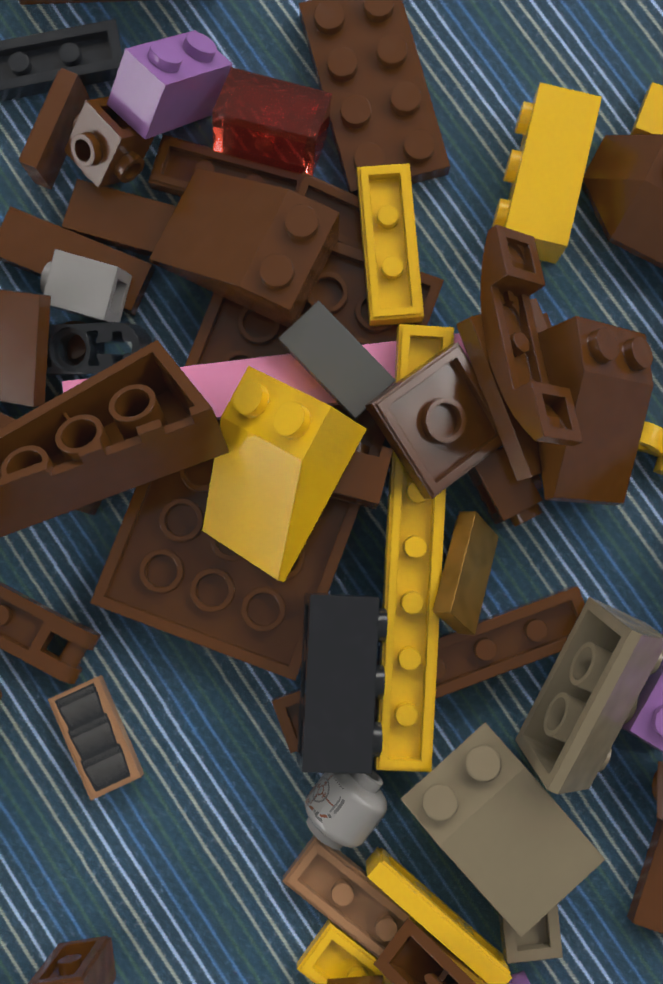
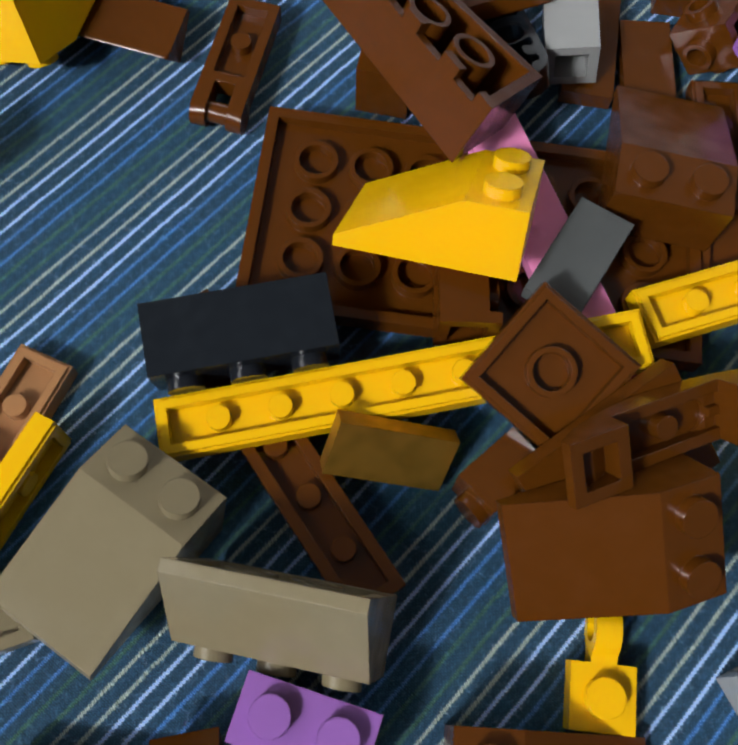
camera: 70 degrees right, 15 degrees down
tile [48,675,144,801] -> none
light grey head [305,769,387,850] -> none

